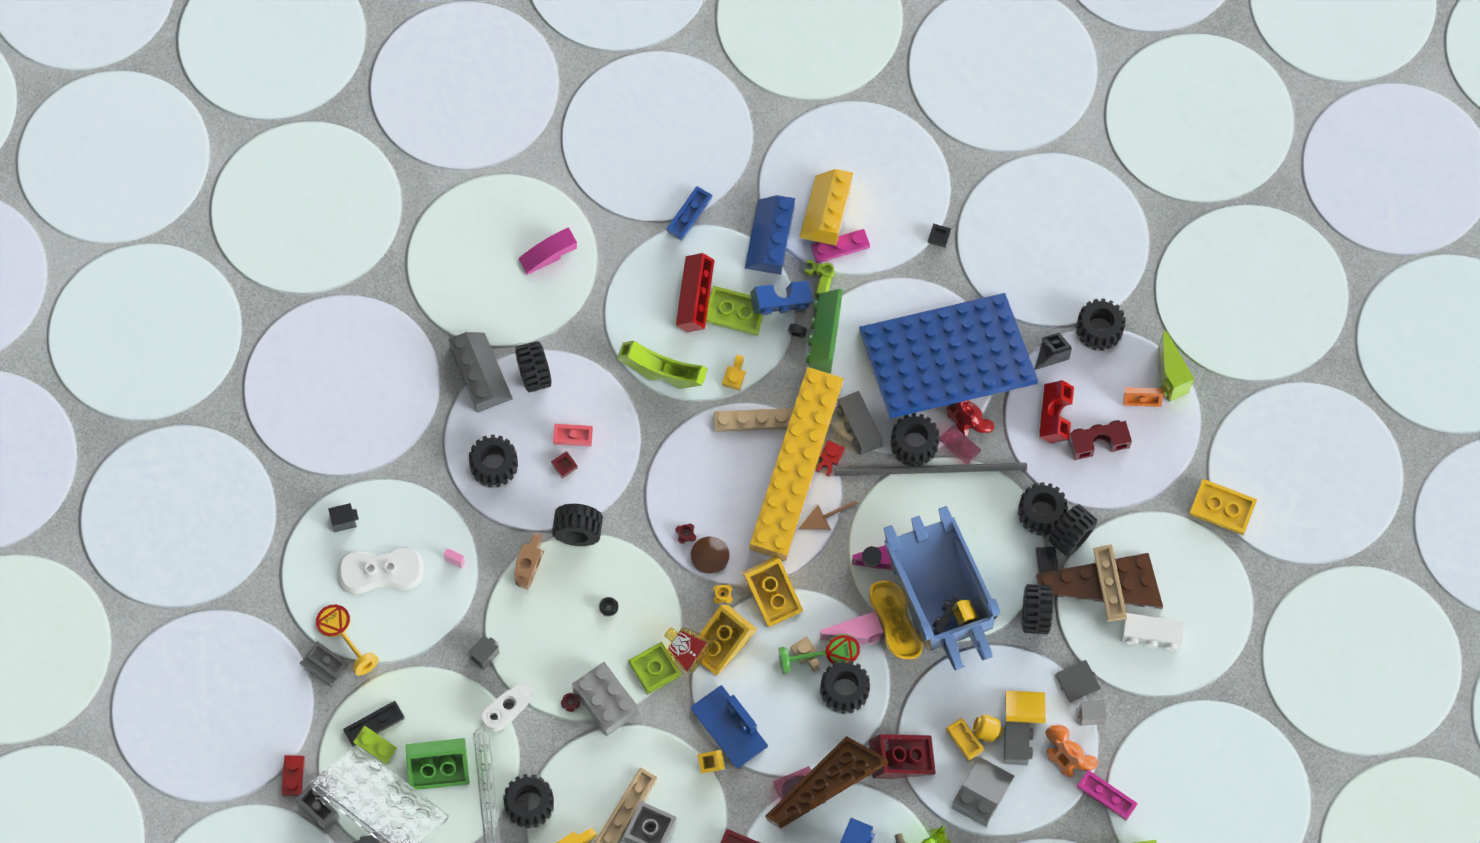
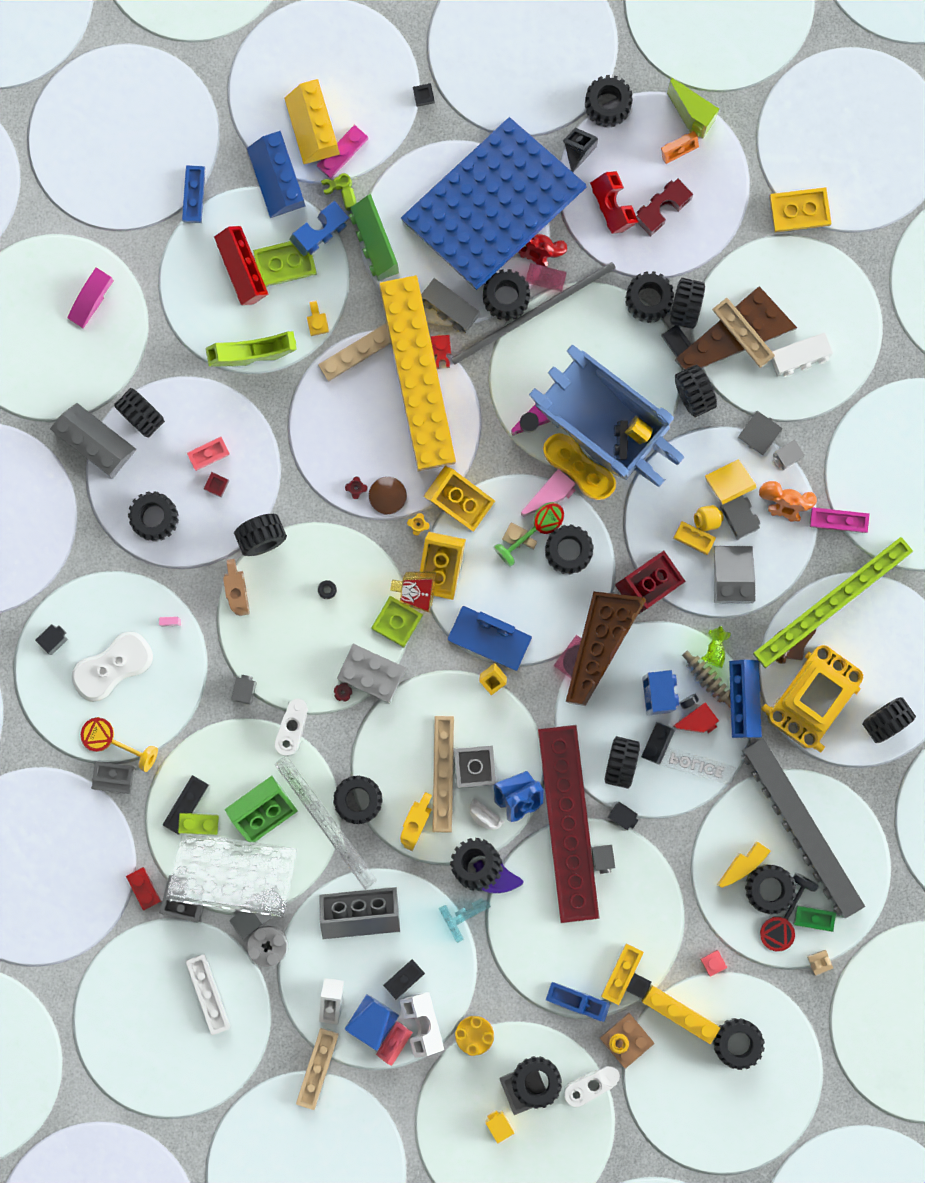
camera: 25 degrees left, 15 degrees up
black tile [787,324,807,338] -> none
medium nougat piece [798,501,858,530] -> none

